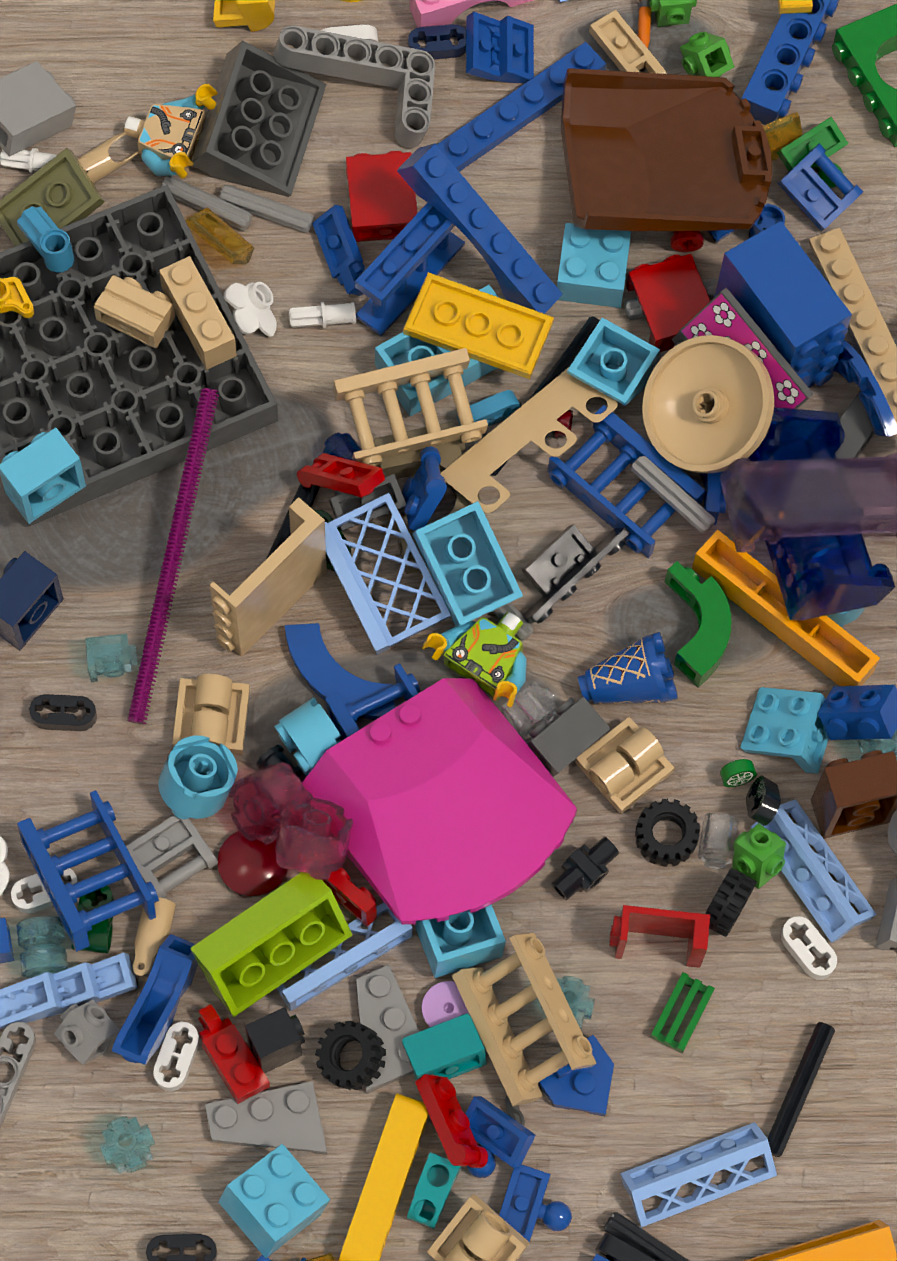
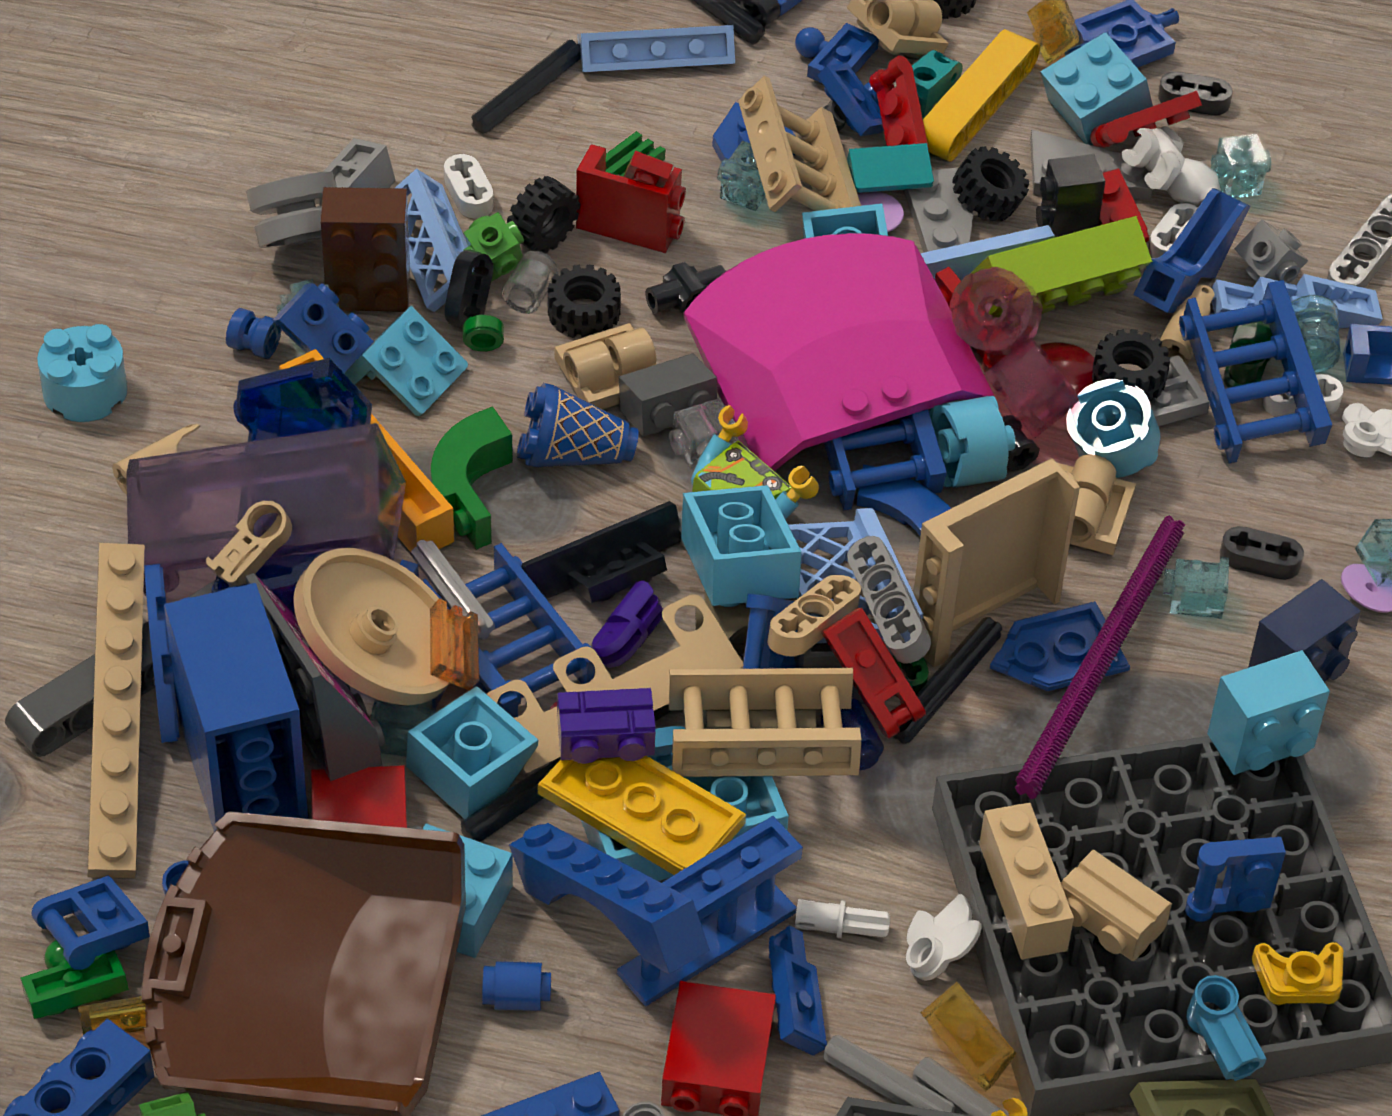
camera: 165 degrees left, 20 degrees down
none -> tan piece [206,500,292,587]
none -> clear orange tile [430,598,479,691]
none -> blue brick [482,961,551,1011]
none -> dark purple brick [557,688,656,764]
none -> dark purple arm [591,581,664,668]
none -> red hinge [623,150,673,188]
none -> tan beam [767,575,861,656]
none -> light grey beam [847,536,931,663]
none -> blue tile [990,601,1130,691]
none -> red plate [1090,91,1202,148]
none -> black tyre [1092,329,1170,402]
none -> white animal [1122,126,1221,206]
none -> blue plate [1185,837,1286,922]

